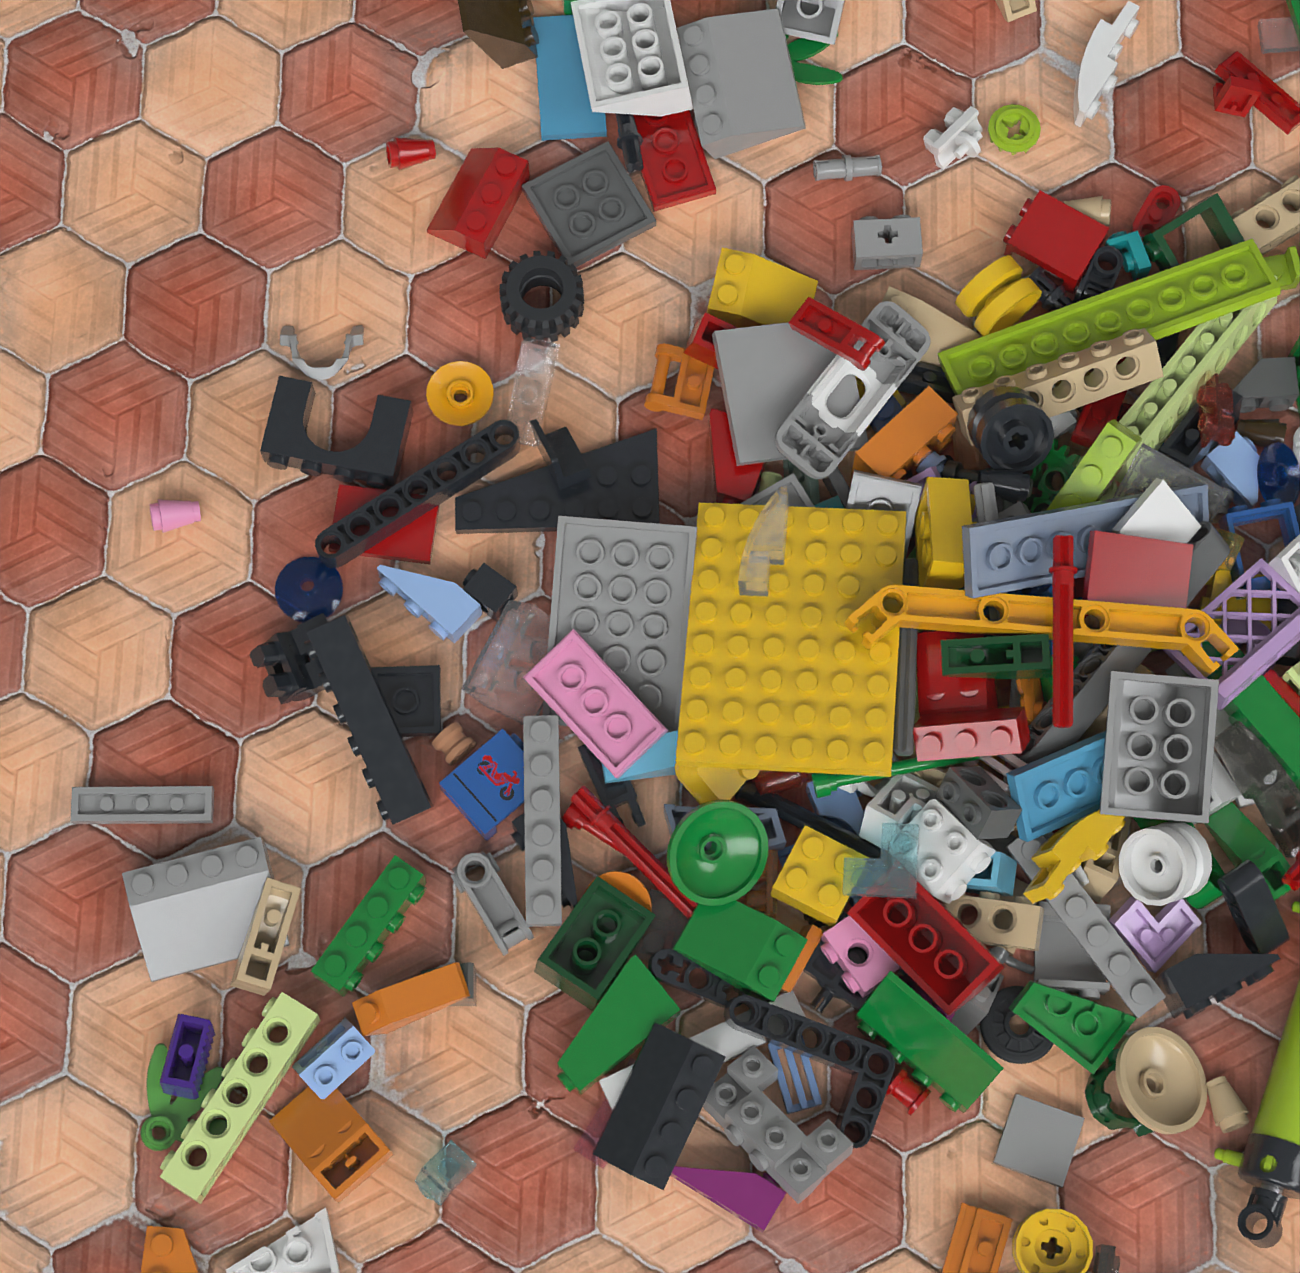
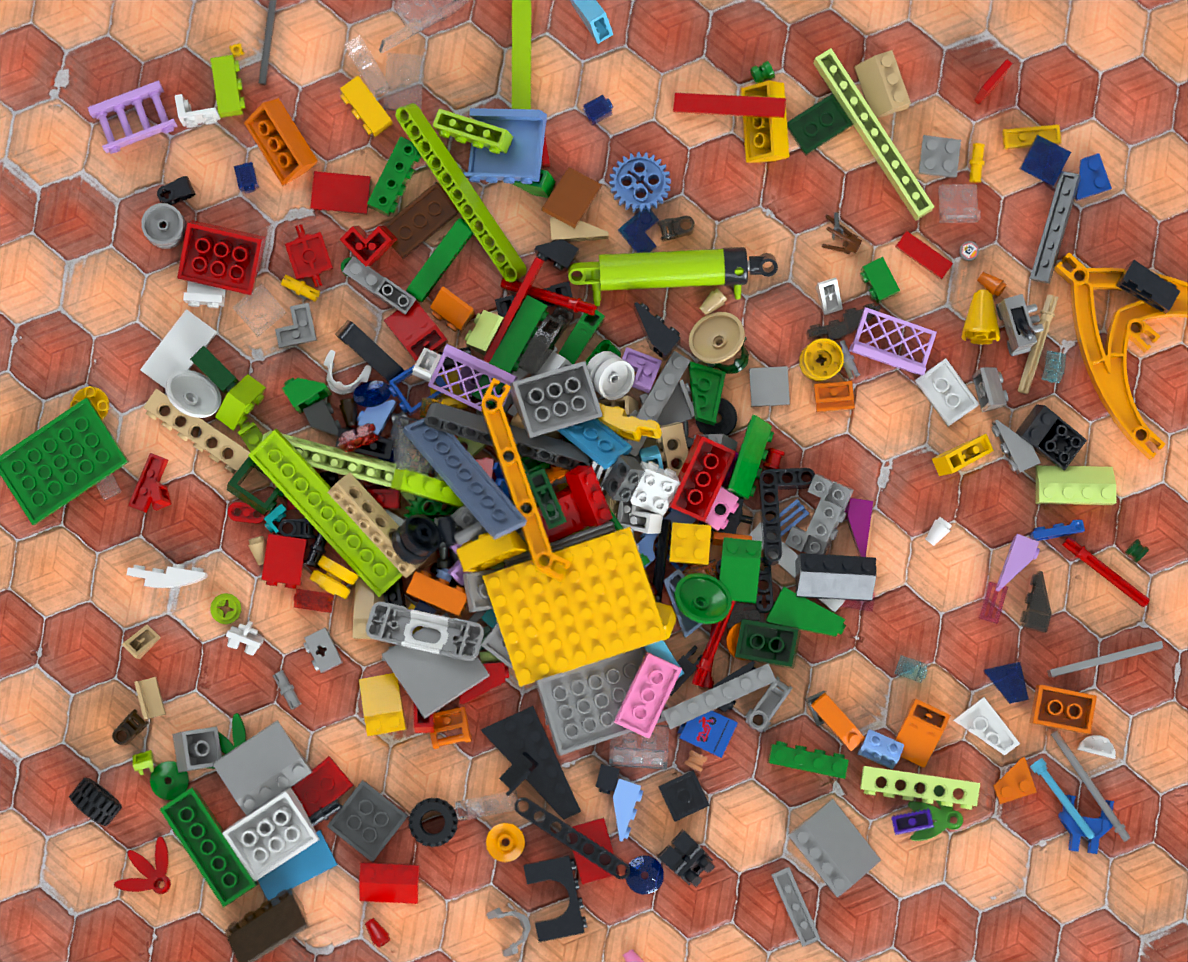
camera: 115 degrees left, 10 degrees up
tan slope [230,877,301,996] -> none
black brick [304,615,434,825] -> none
clear slope [738,486,789,596] -> none
red plate [788,296,885,371] -> none
clear light blue plate [843,823,919,898] -> none
red axle [1049,535,1078,728] -> none
tile [1082,531,1193,608] -> none
white tile [1112,478,1201,544] -> none
black beam [1217,859,1290,954] -> none
none -> clear red hinge [293,588,334,613]

